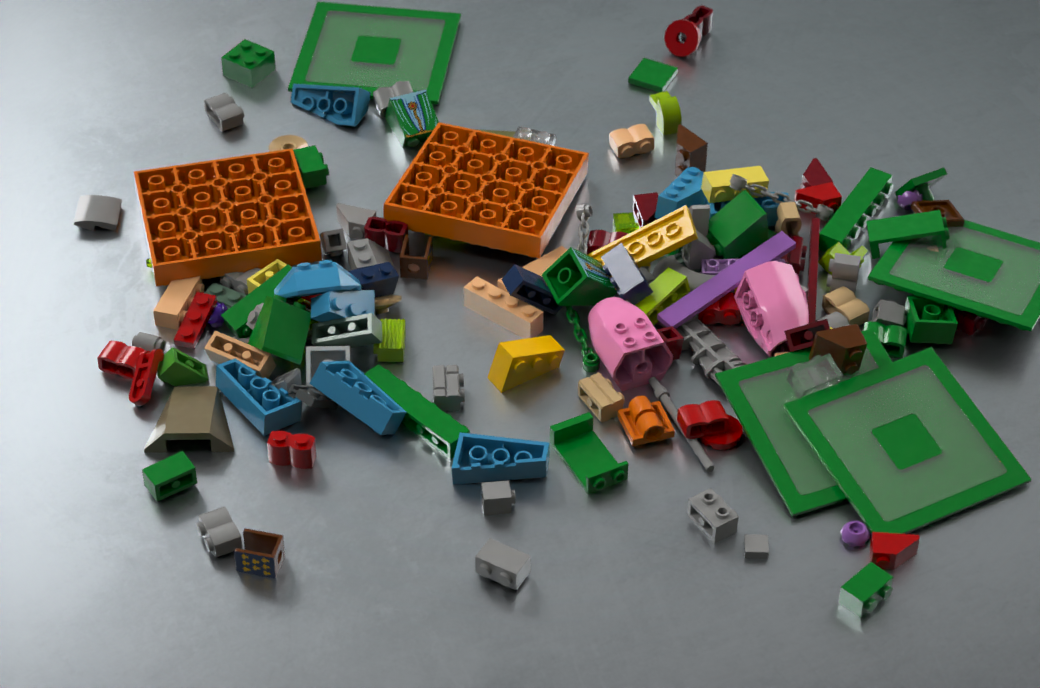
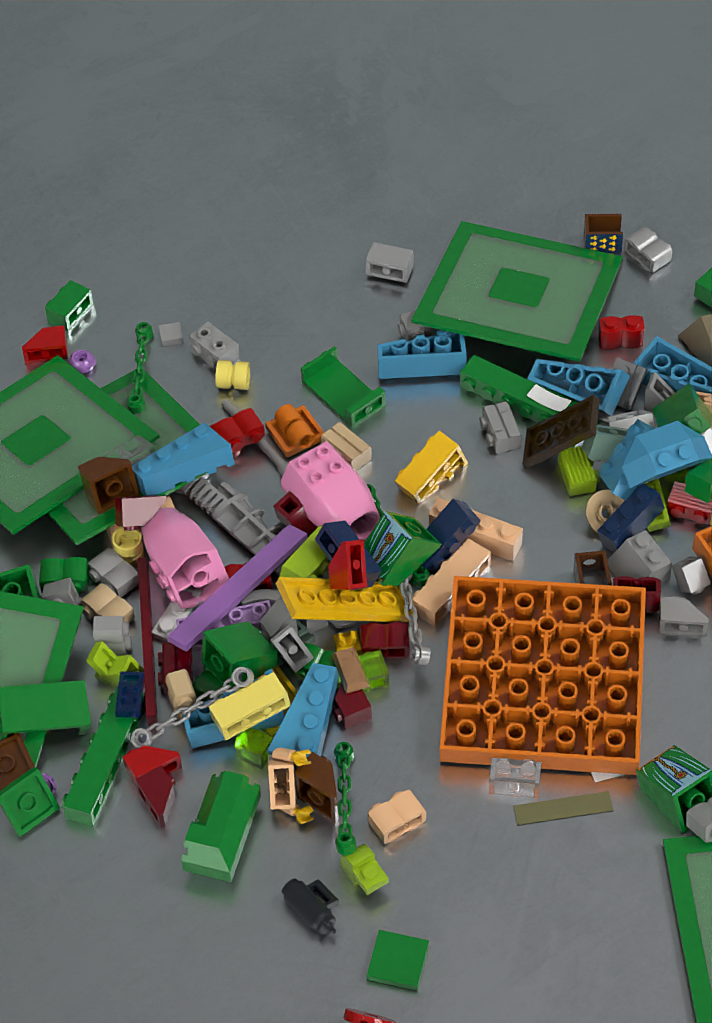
camera: 170 degrees right, 10 degrees up
none -> clear blue plate [115,672,145,718]
none -> green piece [127,322,154,414]
none -> dark azure wedge [132,422,235,496]
none -> green brick [181,771,261,882]
none -> light yellow wheel [216,360,250,390]
none -> light nougat torso [268,748,314,824]
none -> black piece [281,878,339,934]
none -> red slope [328,539,367,590]
none -> medium nougat tile [332,647,369,694]
none -> green piece [334,742,357,855]
none -> baseplate [411,221,623,362]
none -> dark brown plate [522,395,600,468]
none -> white sticker [527,384,571,411]

